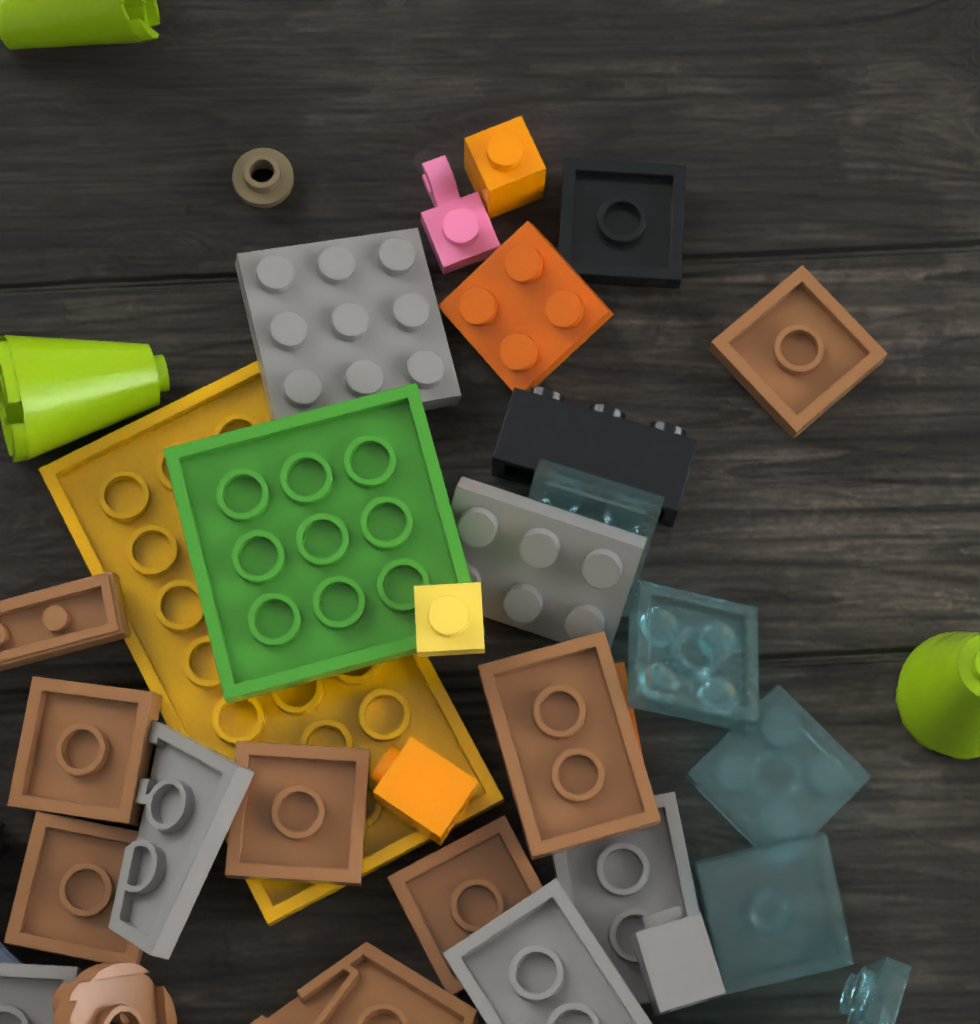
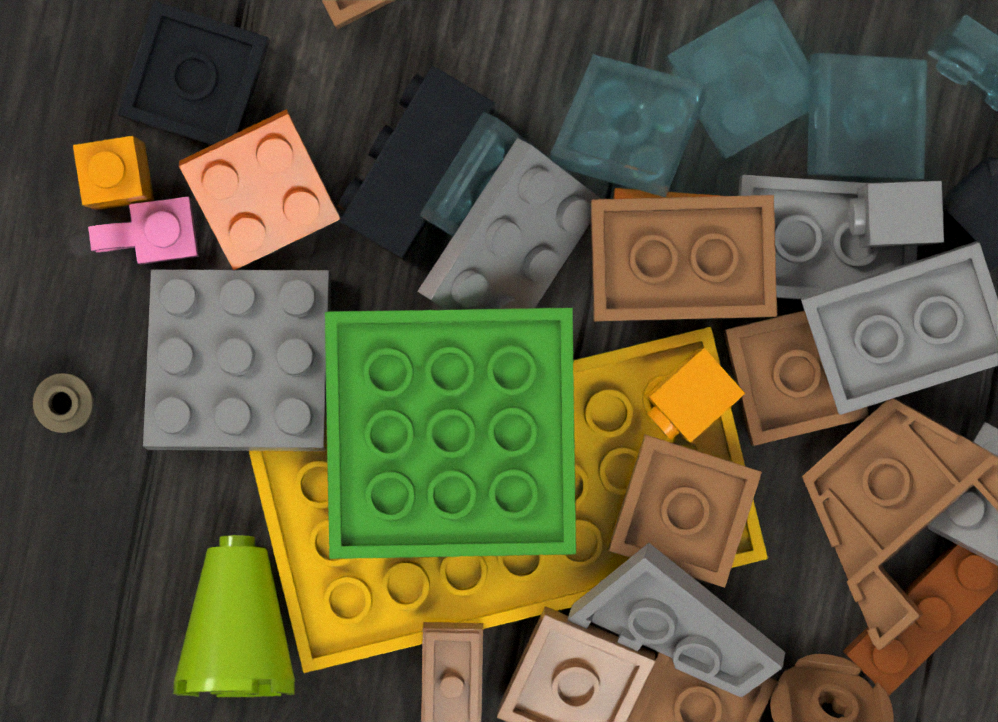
camera: 75 degrees left, 15 degrees up
light yellow plate [414,582,485,657] -> none

